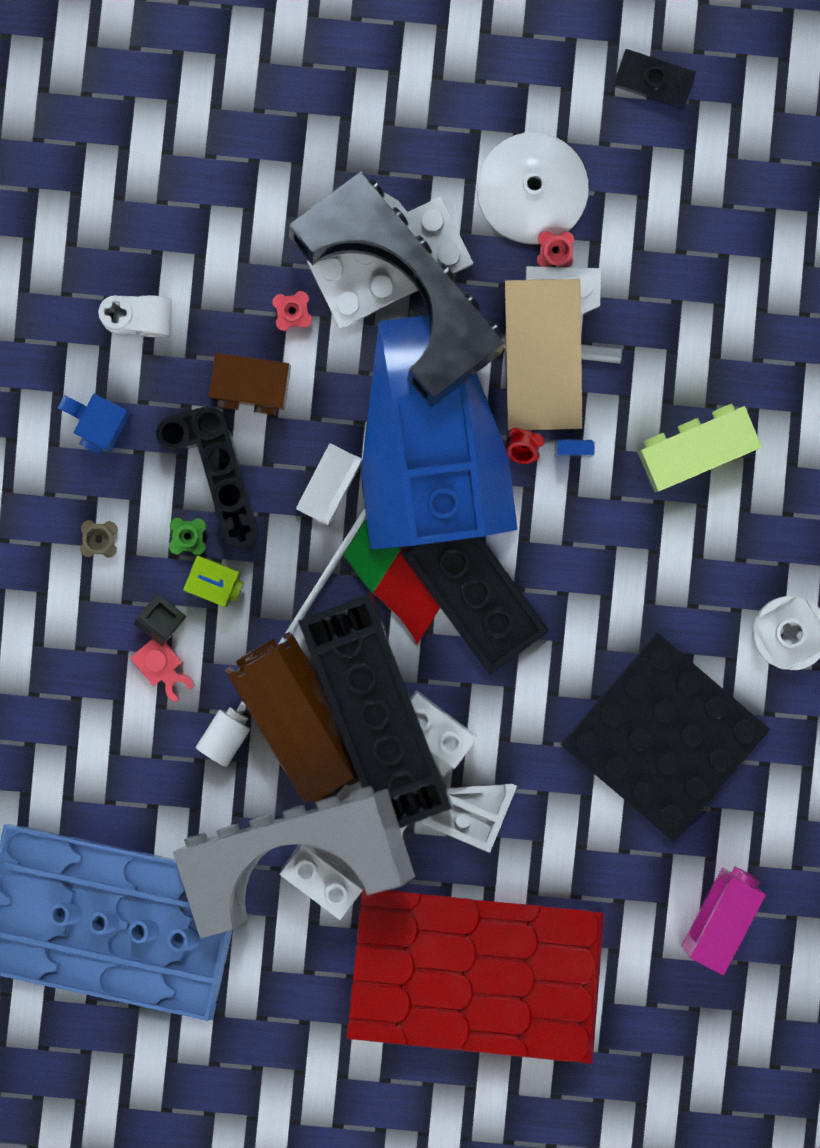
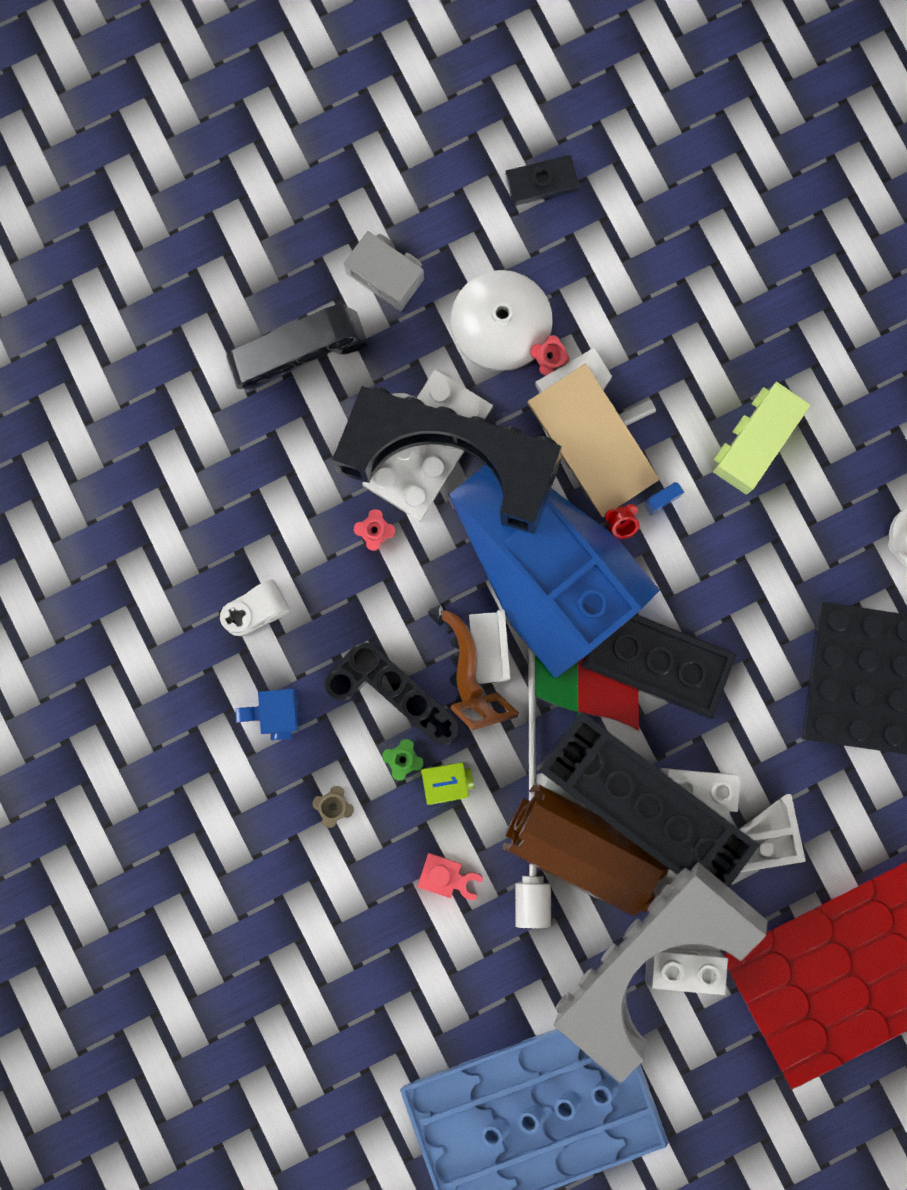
camera: 25 degrees left, 5 degrees down
pearl dark grey tile [133,593,187,646] -> none
reddish brown brick [209,353,291,416] -> none
none -> black beam [226,305,368,389]
none -> light grey brick [344,231,424,312]
none -> dark orange piece [428,604,519,730]

